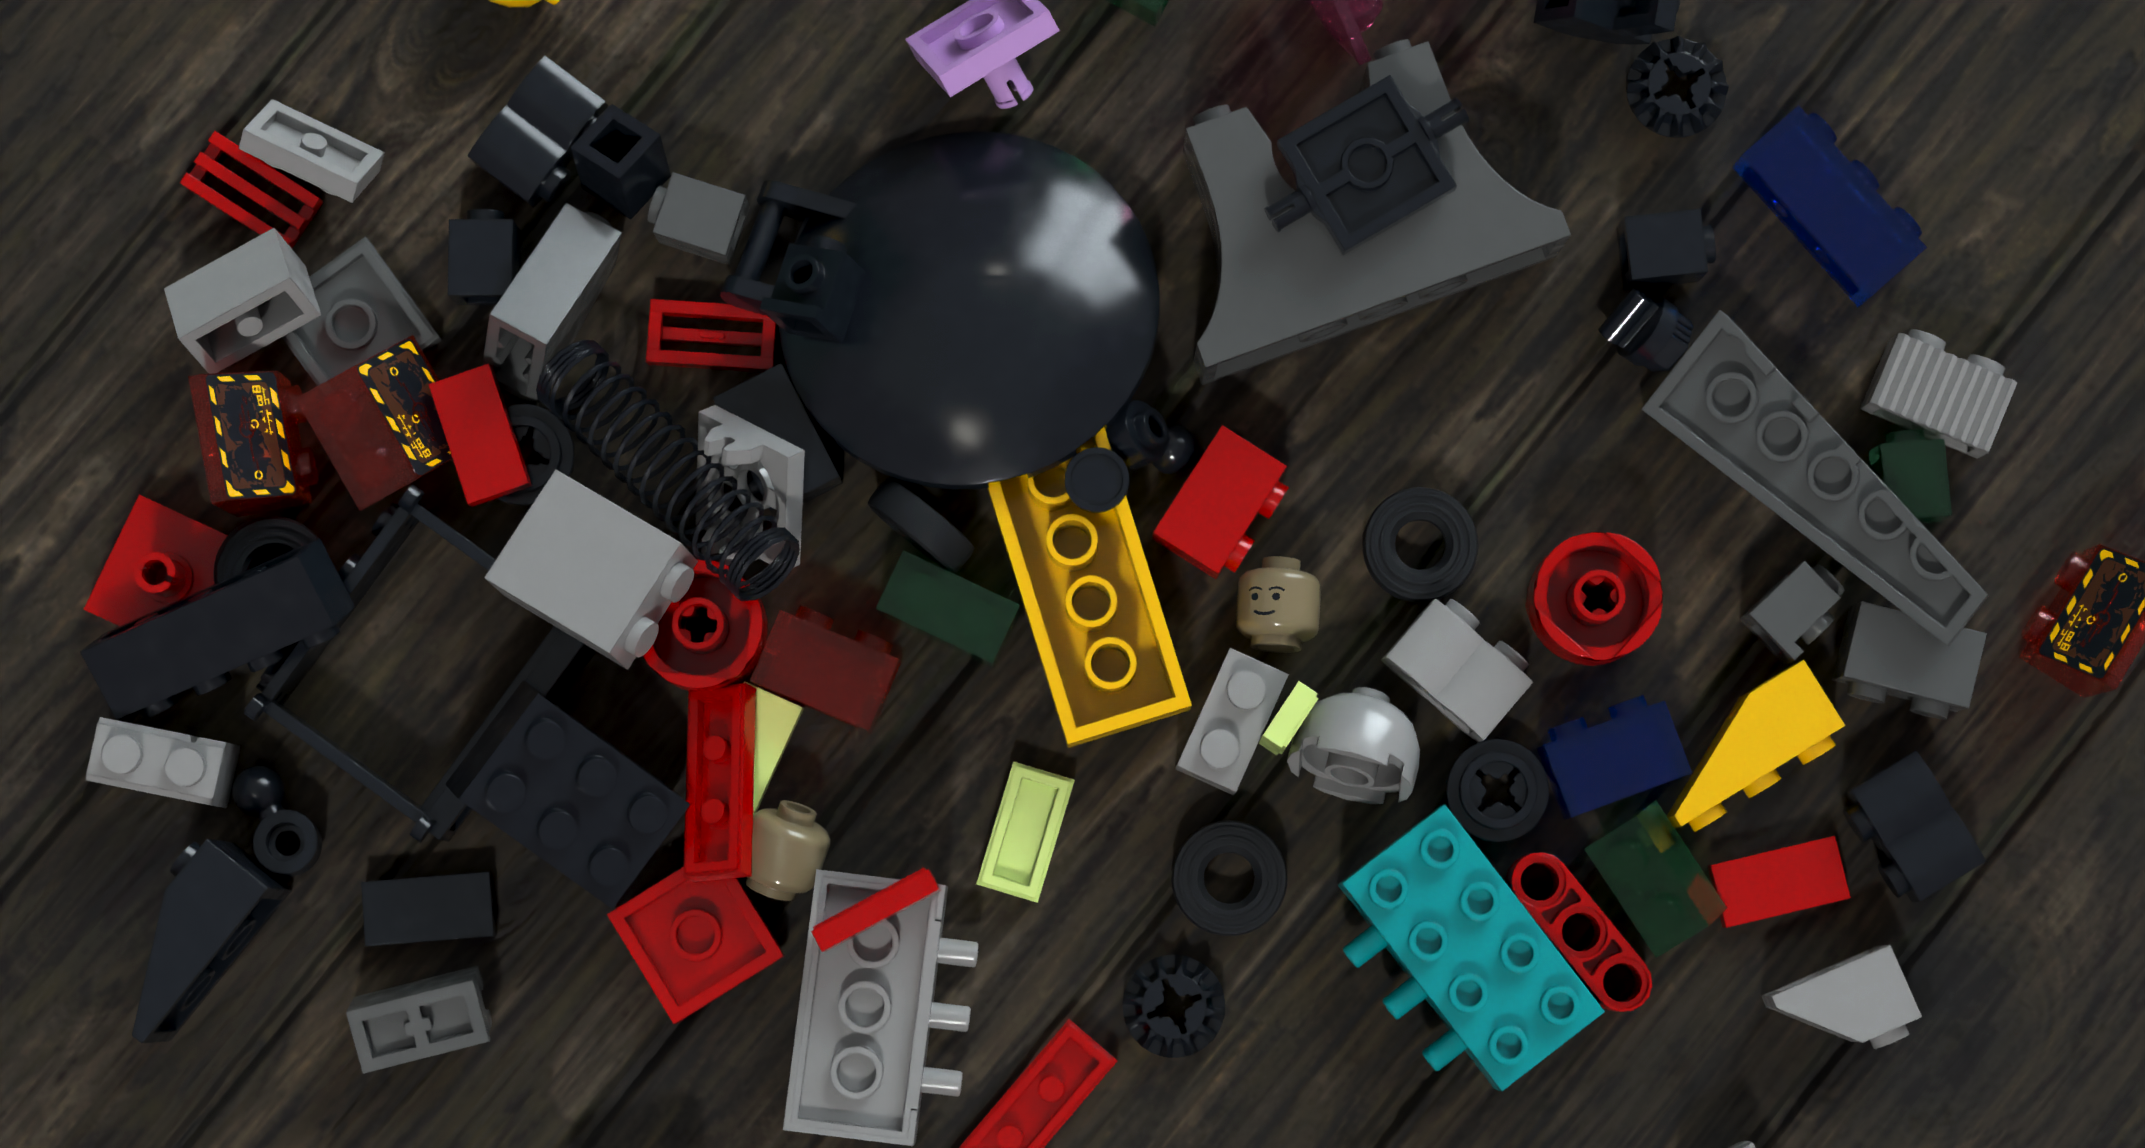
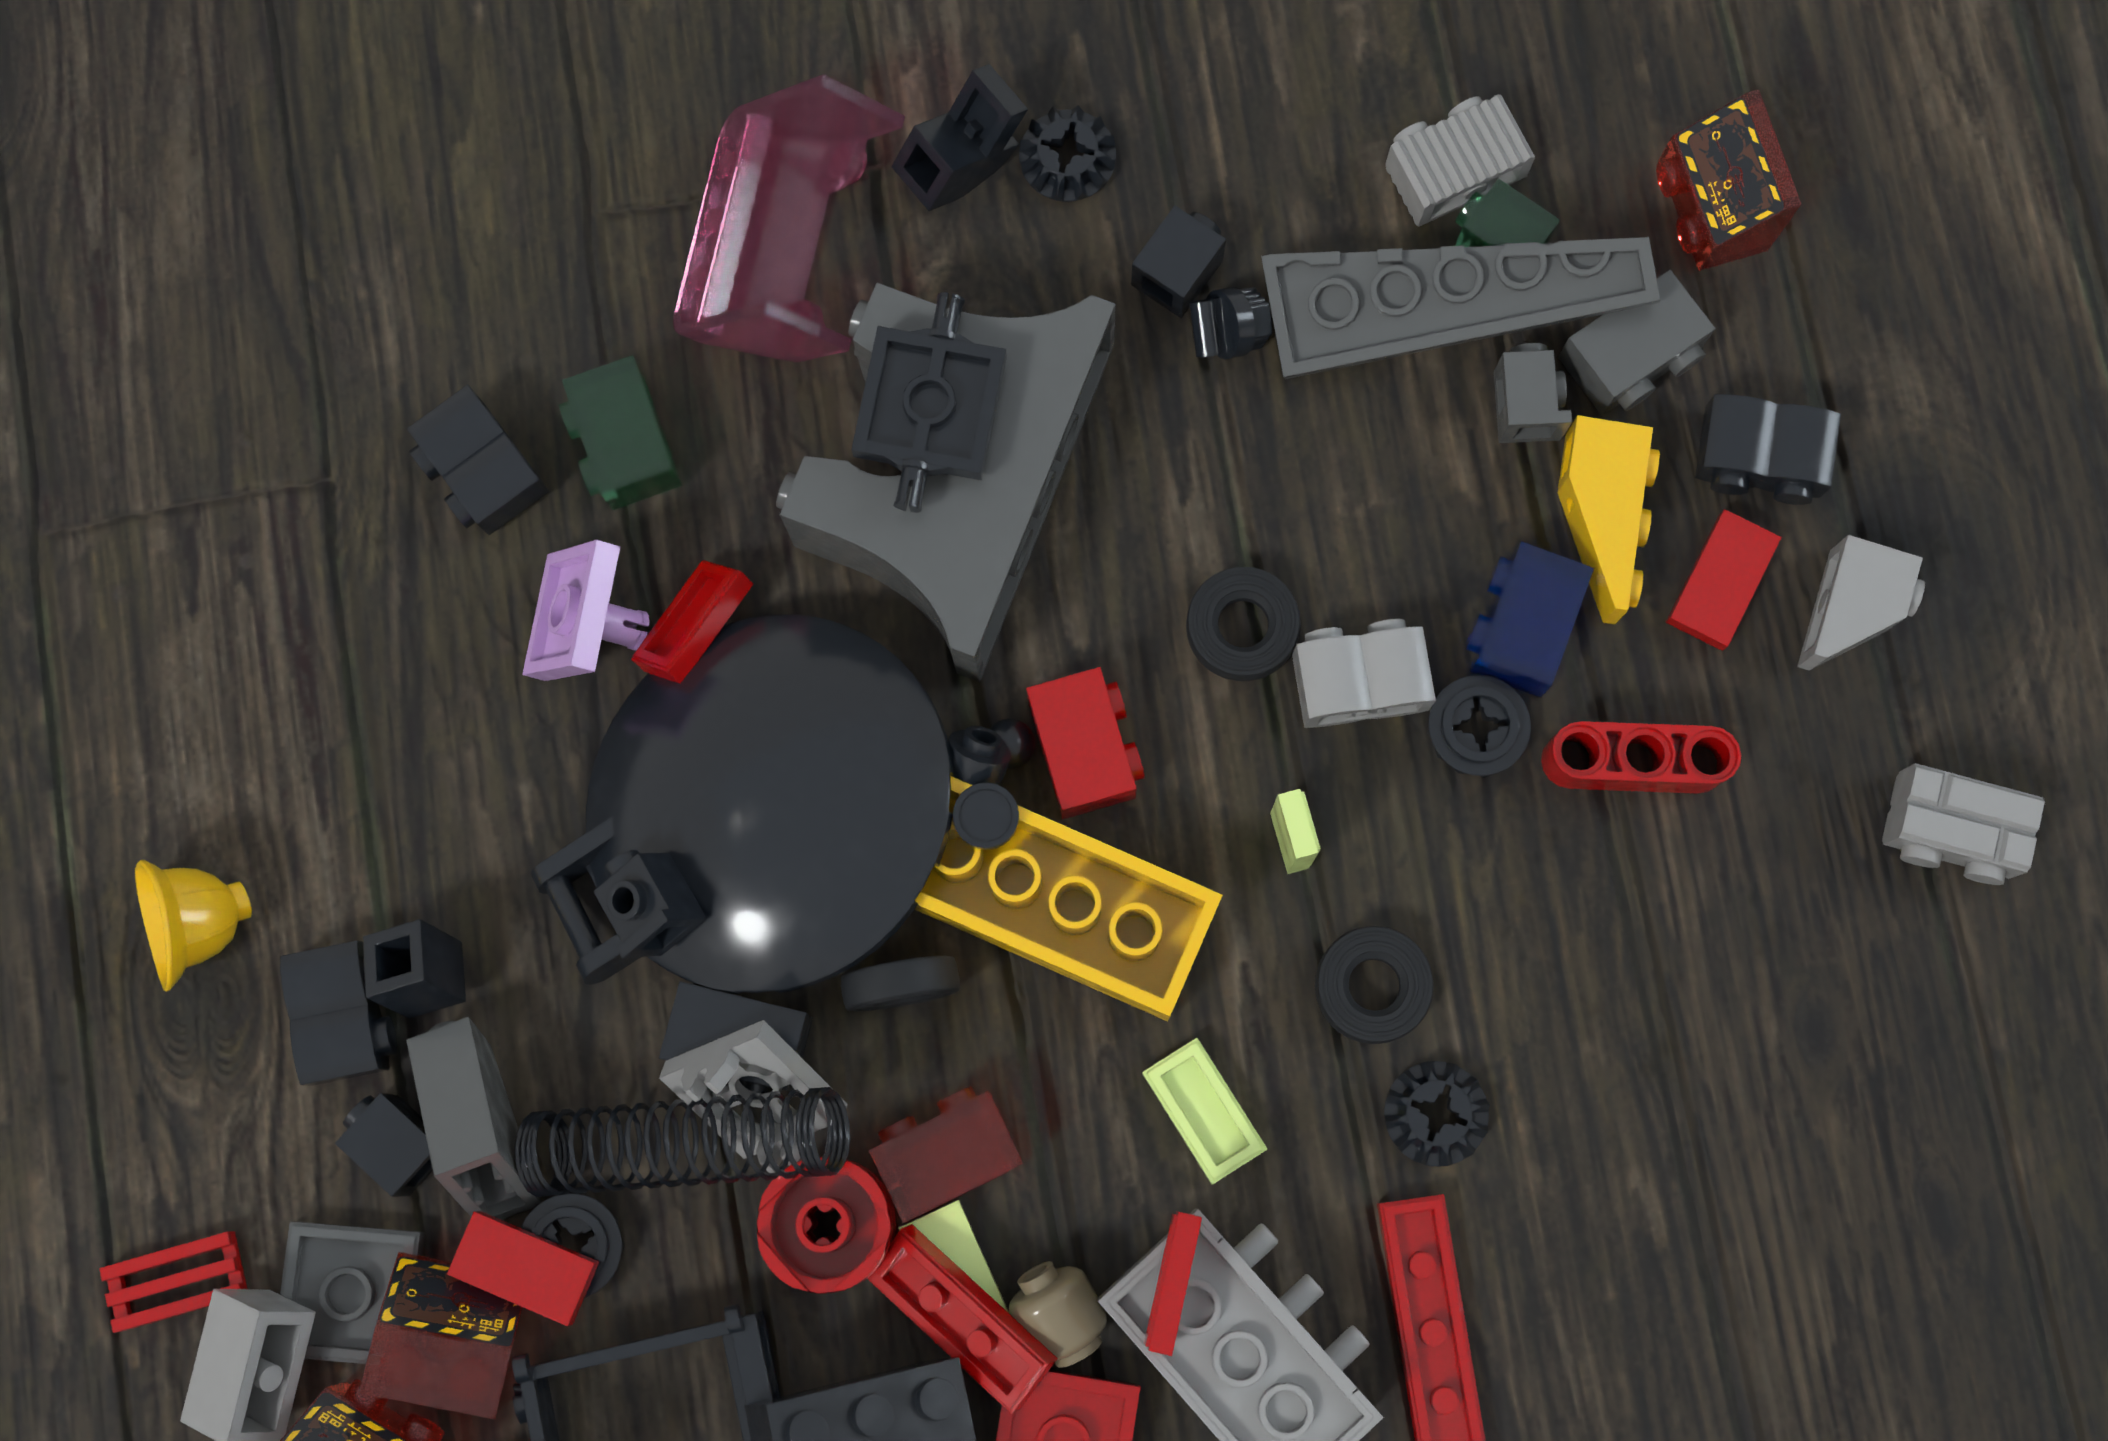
camera: 45 degrees left, 5 degrees down
light grey plate [239,99,385,203] -> none
light grey brick [484,469,698,670] -> none
red tile [646,299,777,373] -> none
dark grey brick [648,172,750,266] -> none
clear green brick [876,550,1021,668] -> none
light grey brick [1175,648,1289,795] -> none
dark tan head [1236,556,1321,653] -> none
light grey cylinder [1287,687,1420,804] -> none
teal piece [1338,804,1605,1091] -> none
red brick [1525,532,1663,666] -> none
clear green brick [1585,800,1727,958] -> none
clear blue brick [1732,105,1927,307] -> none
none -> red tile [631,560,753,683]

